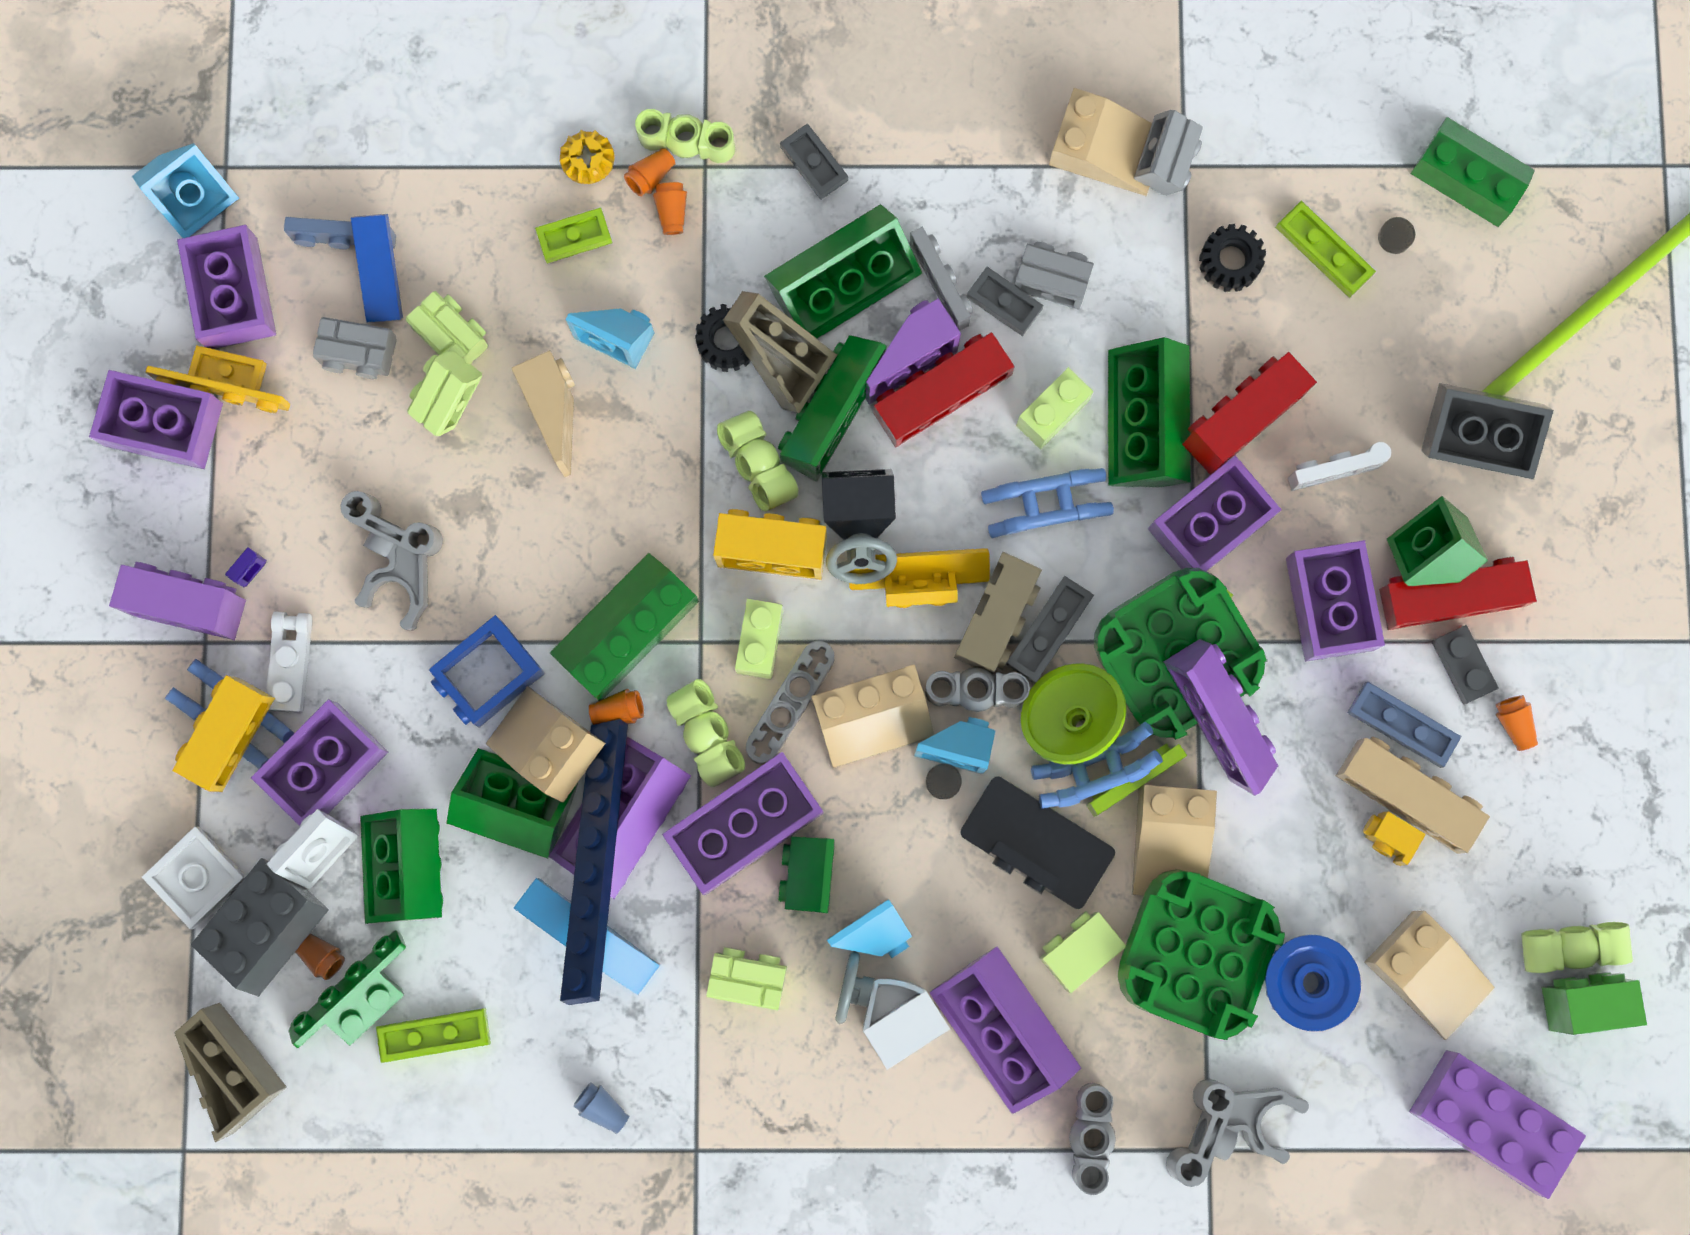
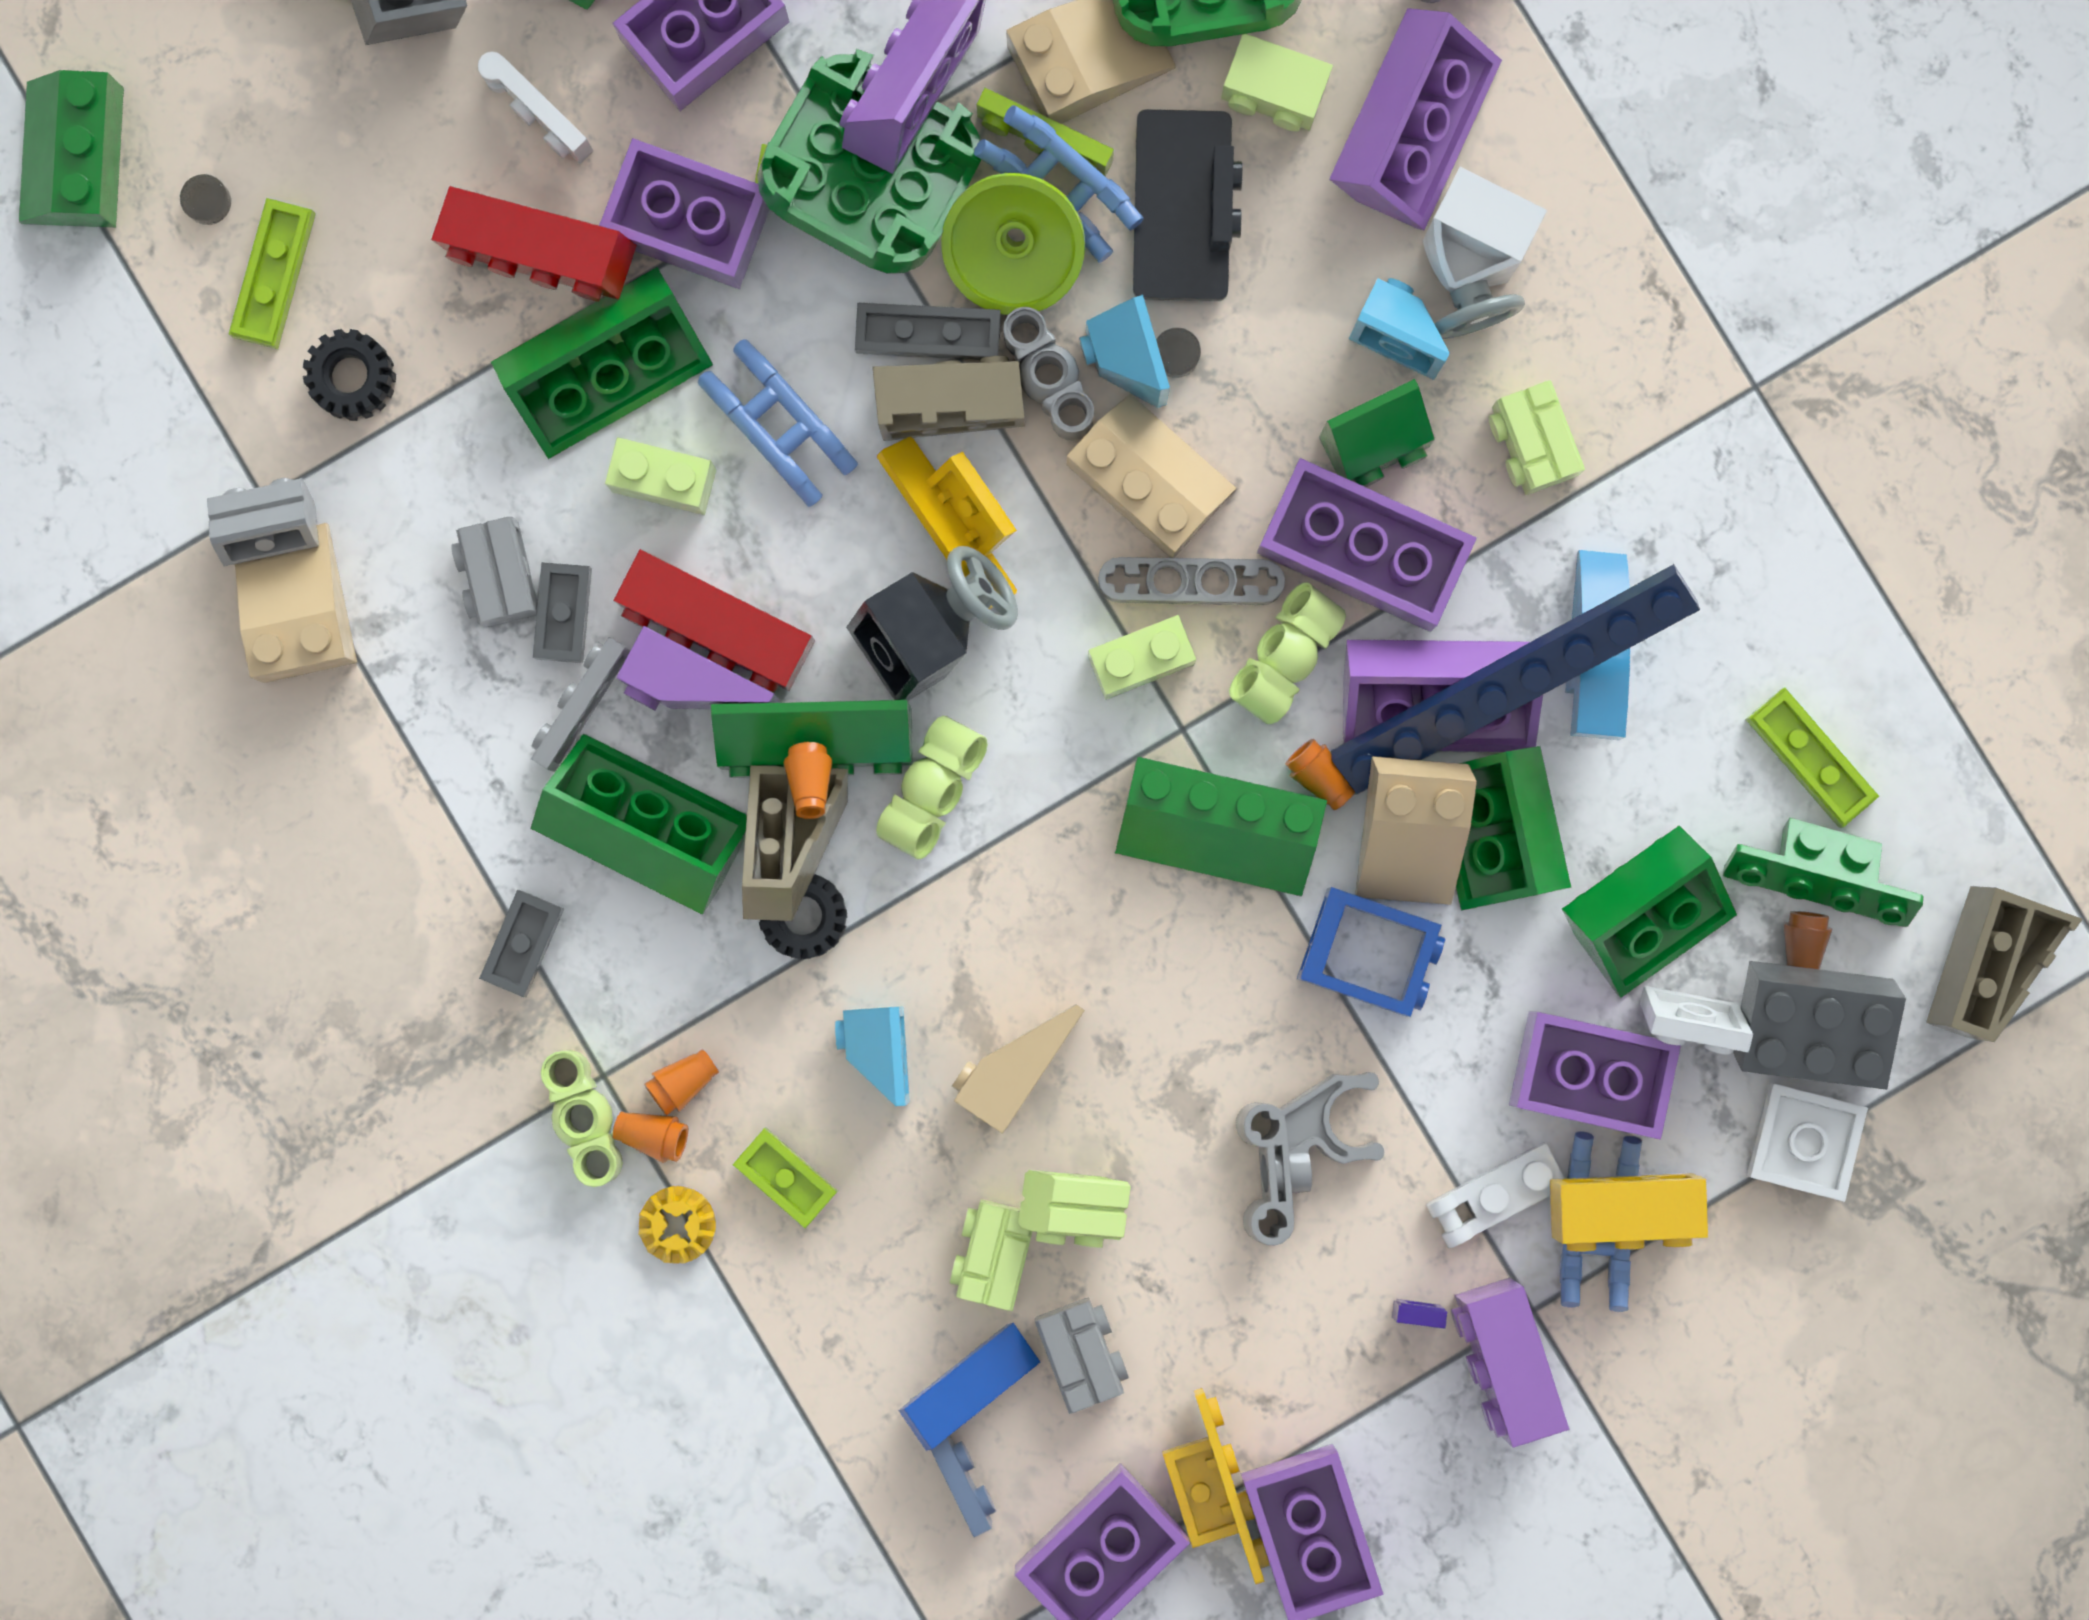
camera: 120 degrees left, 5 degrees up
sand blue cone [573,1083,630,1134] -> none
yellow brick [713,509,827,580] -> none
none -> orange cone [784,742,832,819]

